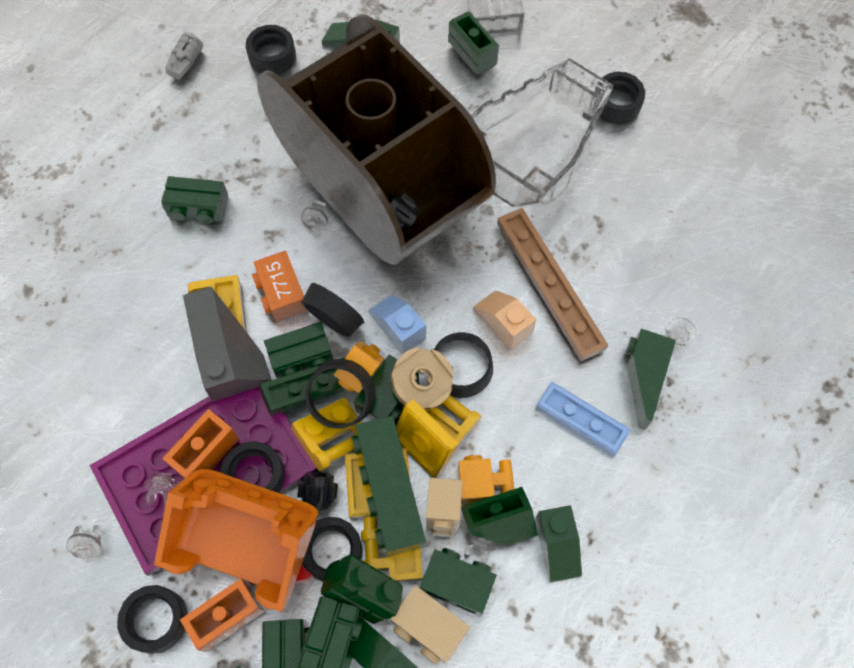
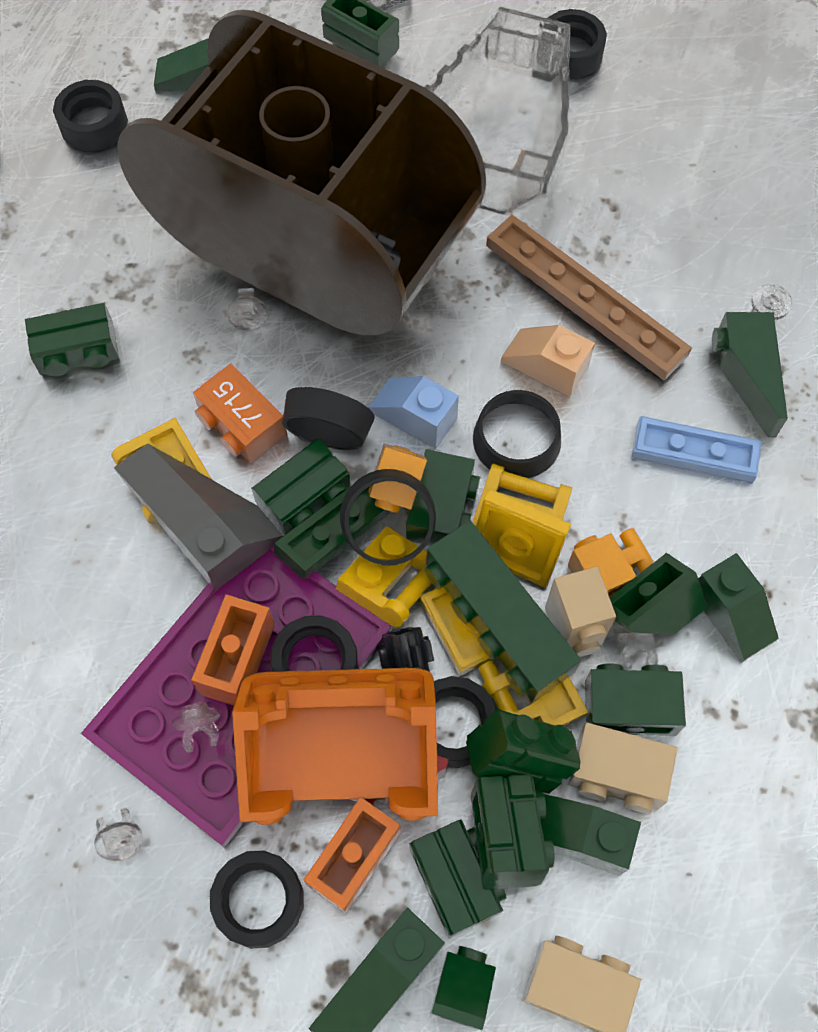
camera: 20 degrees left, 0 degrees up
tan plate [390,348,453,410] -> none

